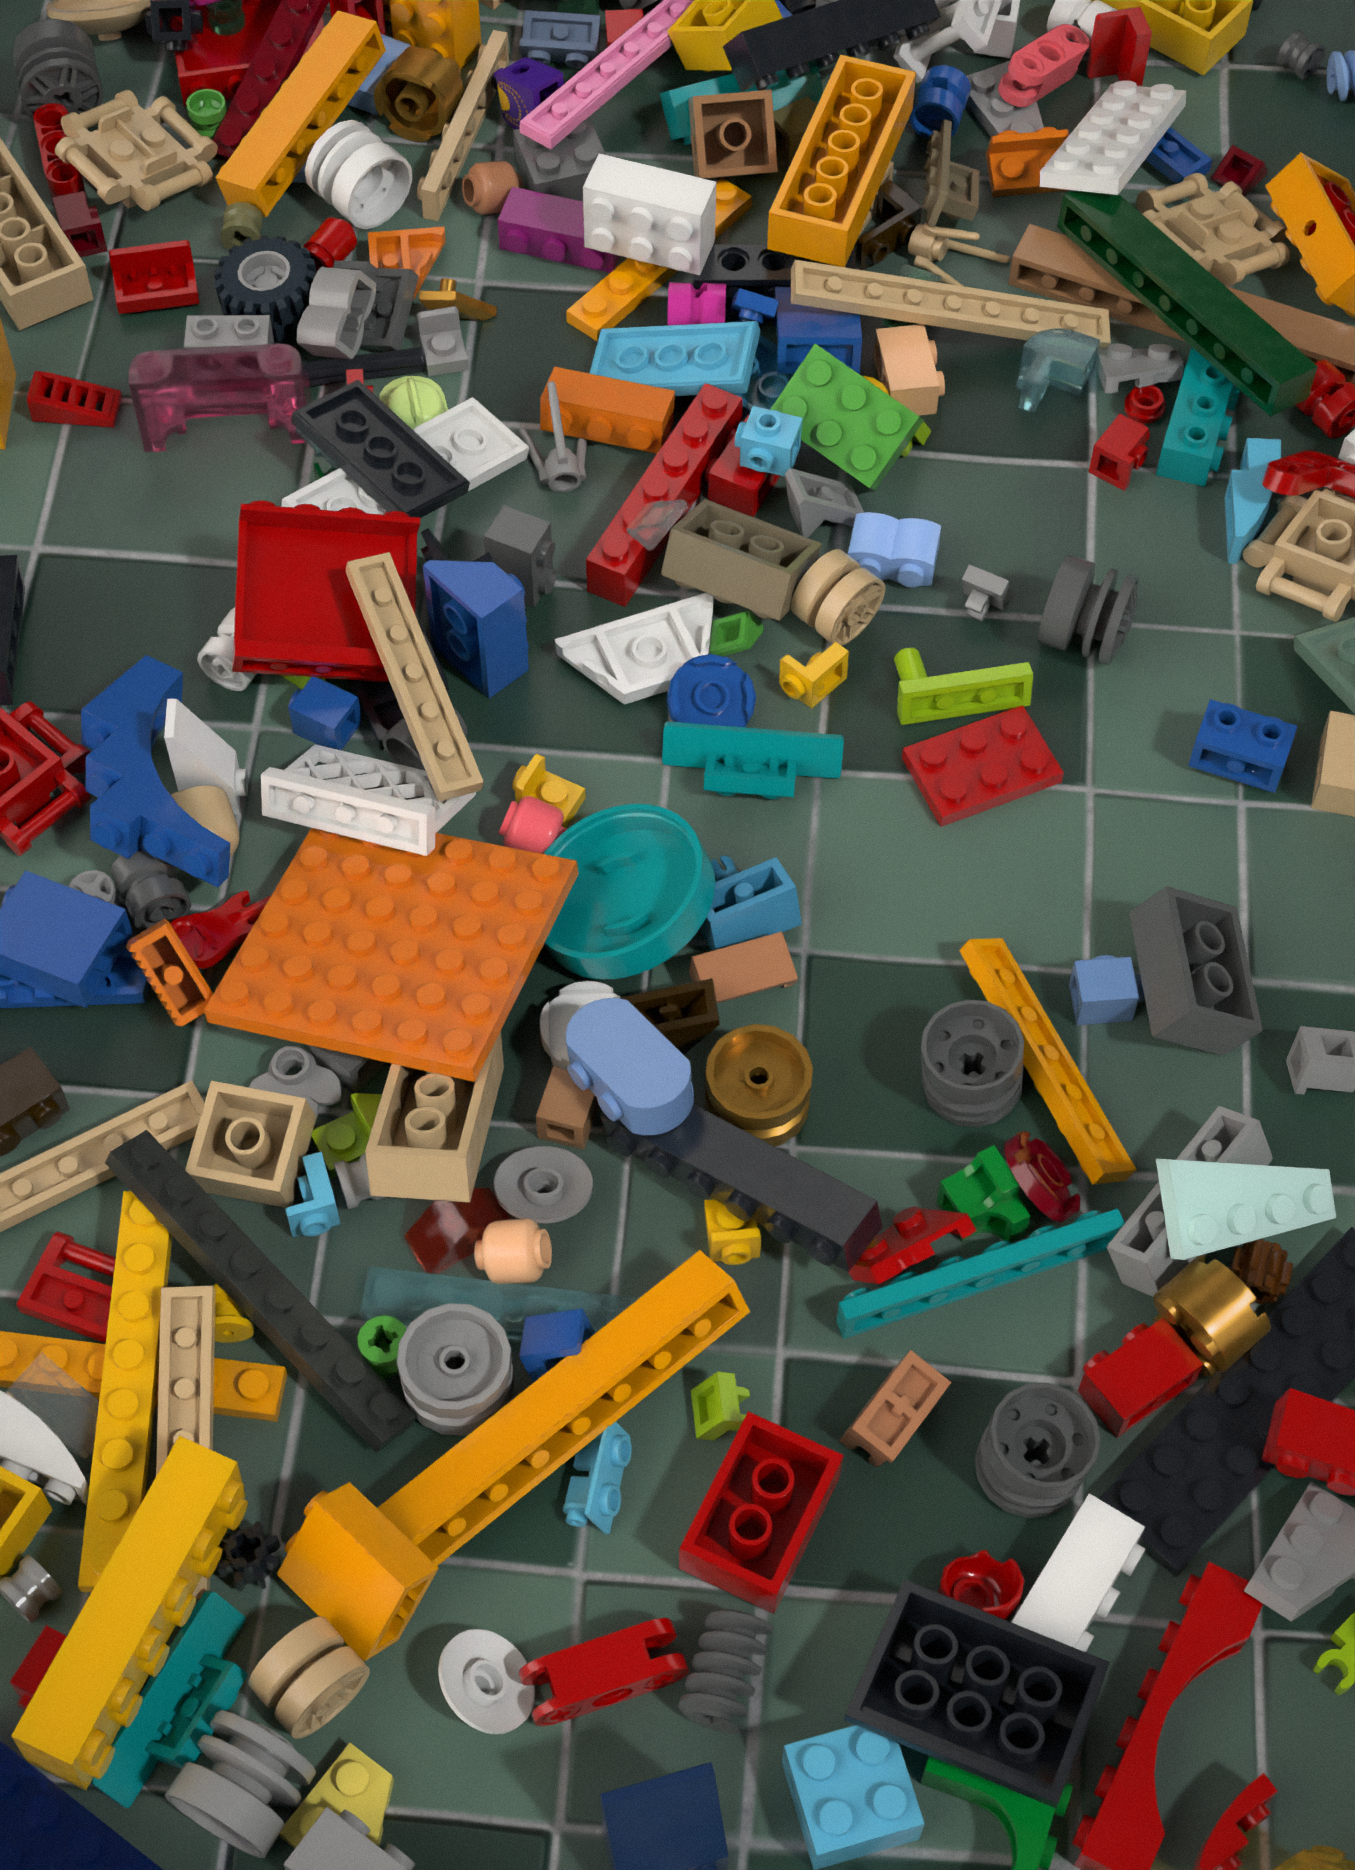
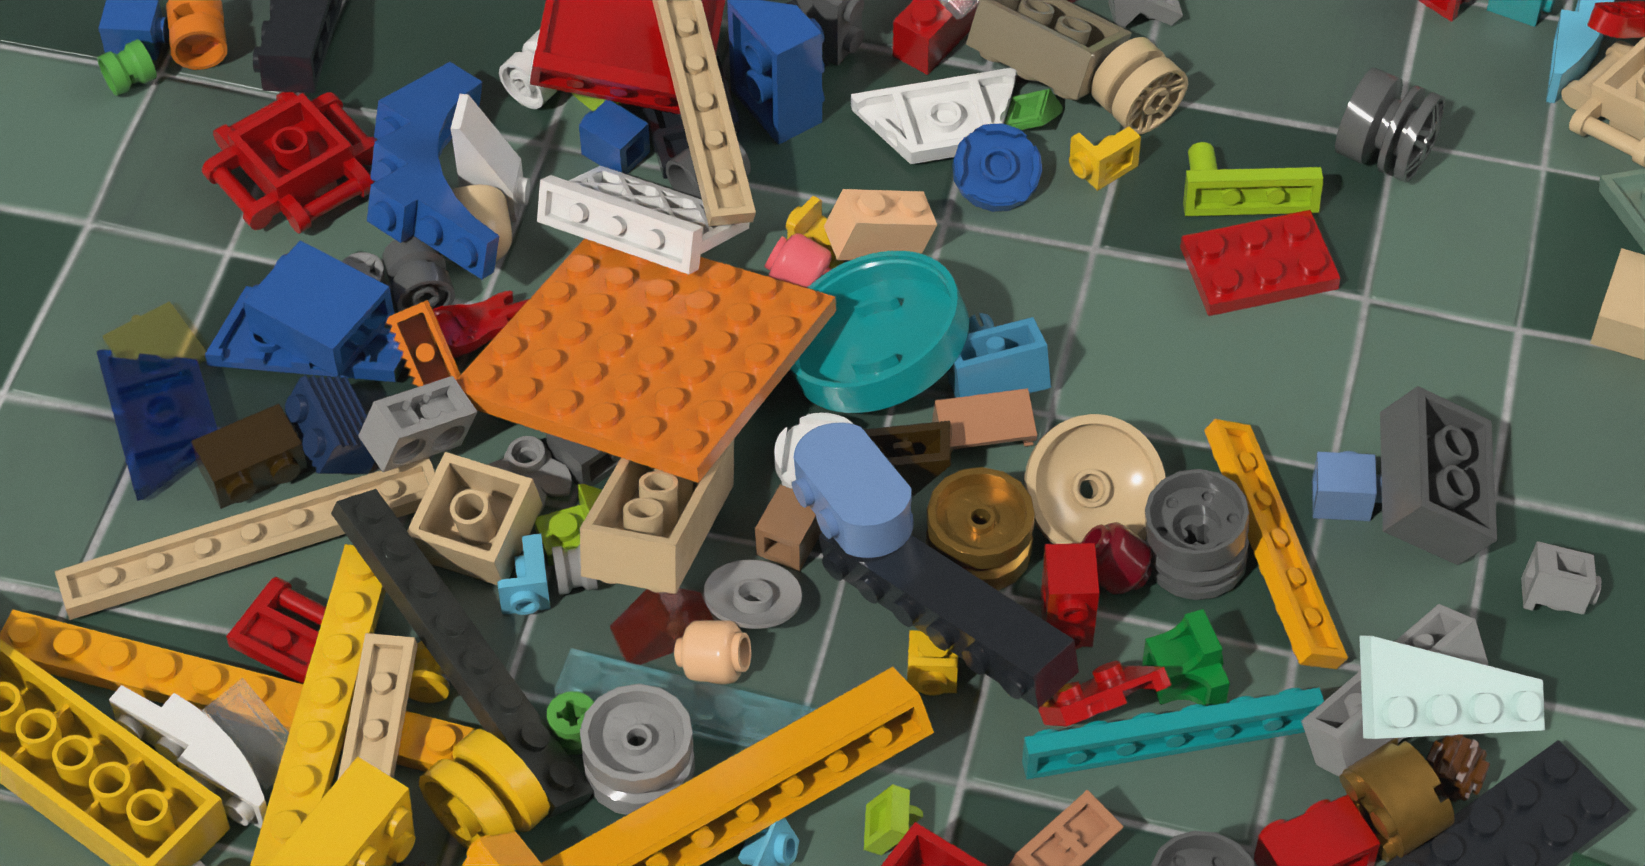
camera: 10 degrees right, 5 degrees down
blue panel [519,1308,595,1383] -> none
teal bracket [662,722,844,799] -> none
light blue brick [848,512,941,587] -> none
light grey tile [962,564,1011,621] -> none
dark red tile [1004,1130,1080,1223] -> none
blue brick [1188,699,1298,793] -> none
none -> dark blue brick [285,375,375,474]
none -> light grey brick [358,376,477,472]
none -> yellow wheel [419,729,550,850]
none -> light nougat brick [824,189,937,260]
none -> tan dish [1024,414,1166,544]
none -> red brick [1040,543,1099,649]
none -> dark red head [1081,522,1152,595]

